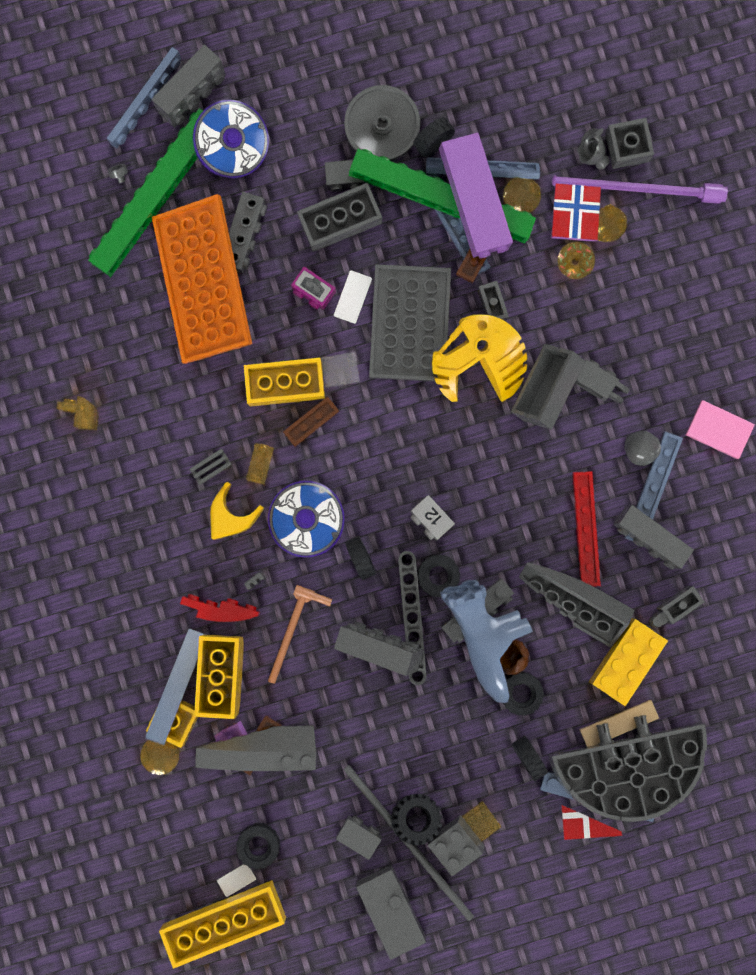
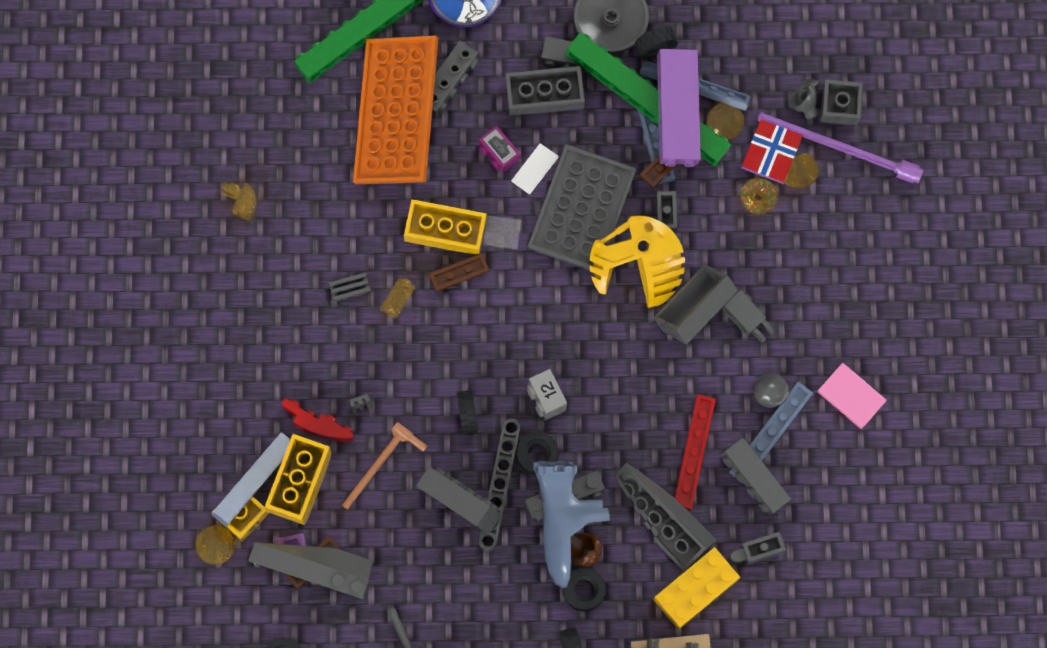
camera: 10 degrees right, 10 degrees down
yellow animal [210,482,264,540] -> none
dish [268,481,345,557] -> none

